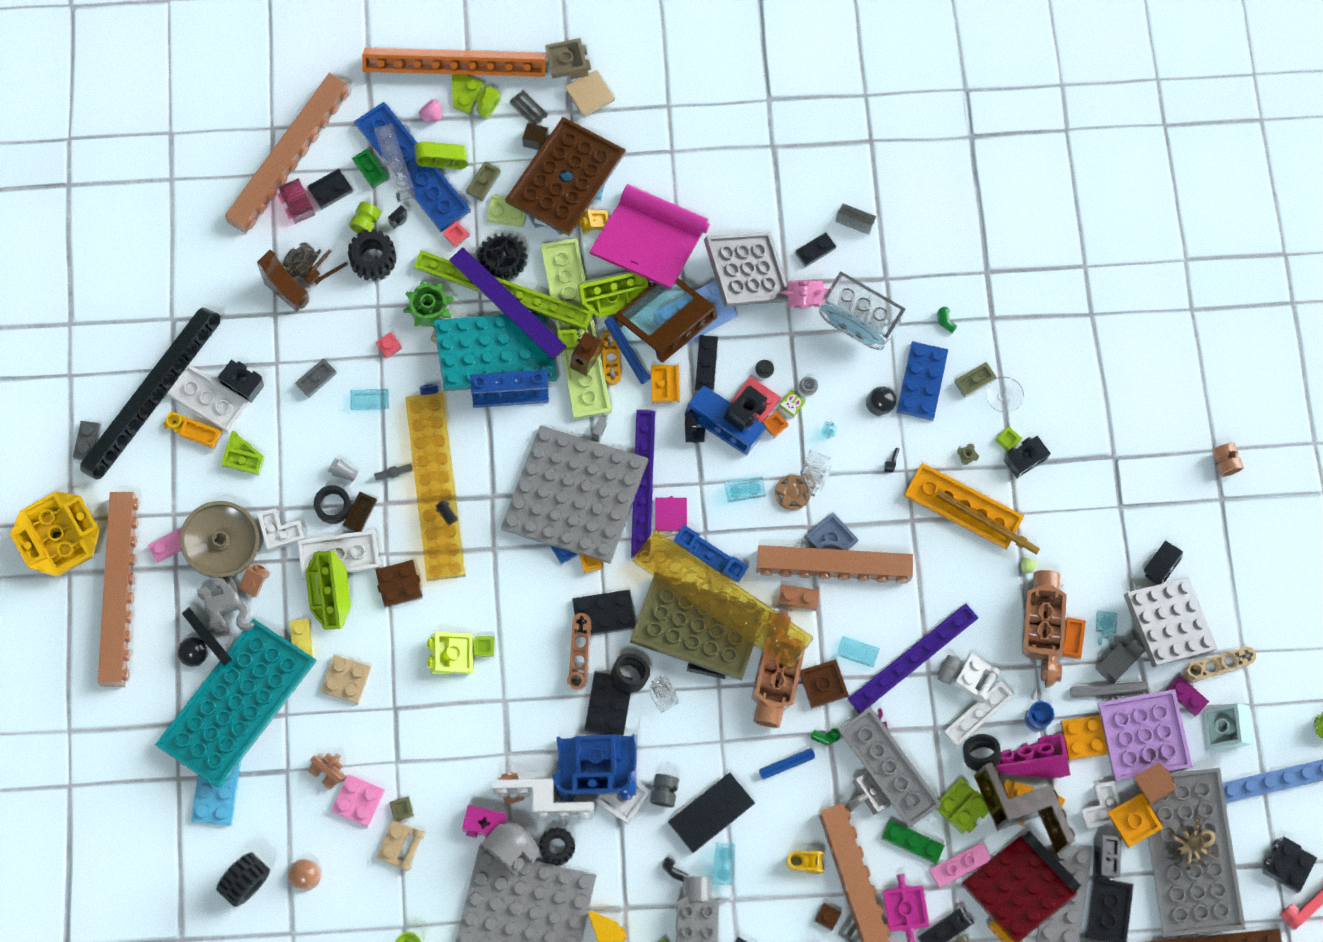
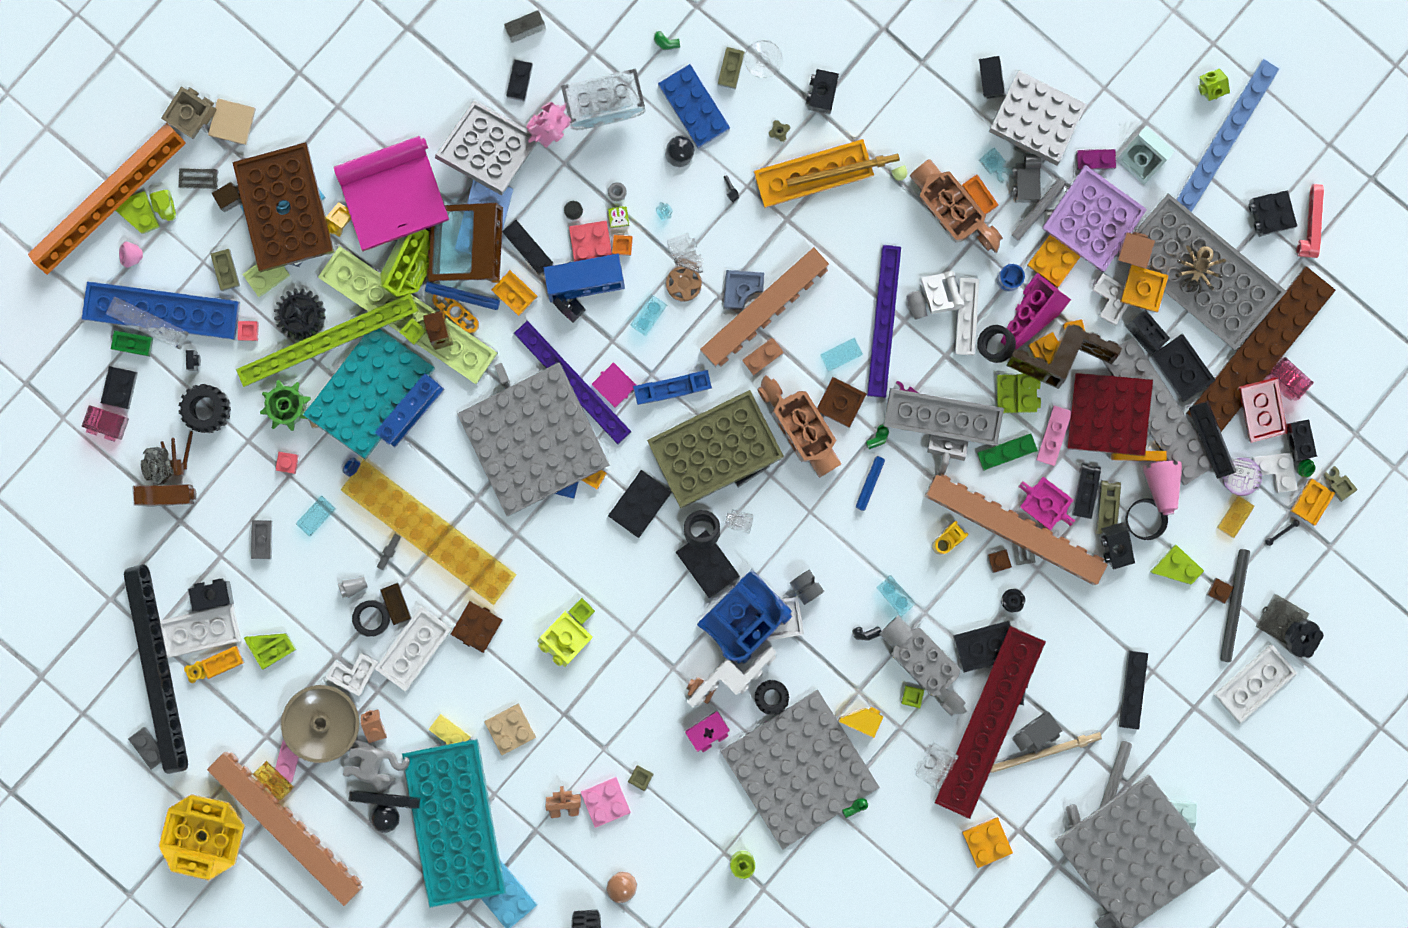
camera: 45 degrees left, 15 degrees up
nougat brick [225,73,349,234] -> none
lime wedge [305,550,351,630] -> none
lime wheel [349,201,381,234] -> none
tan plate [376,820,425,871] -> none
lime beam [414,141,468,170] -> none
black pin [435,500,458,526] -> none
dark purple tile [449,247,567,360] -> none
light grey brick [481,822,539,876] -> none
nougat beam [567,613,591,690] -> none
clear yellow plate [632,530,813,670] -> none
black tile [668,772,755,854] -> none
black brick [724,385,768,432] -> none
lime tile [995,426,1022,451] -> none
black beam [1021,830,1082,893] -> none
tan beam [1182,647,1257,683] -> none
none -> clear yellow plate [253,761,294,801]

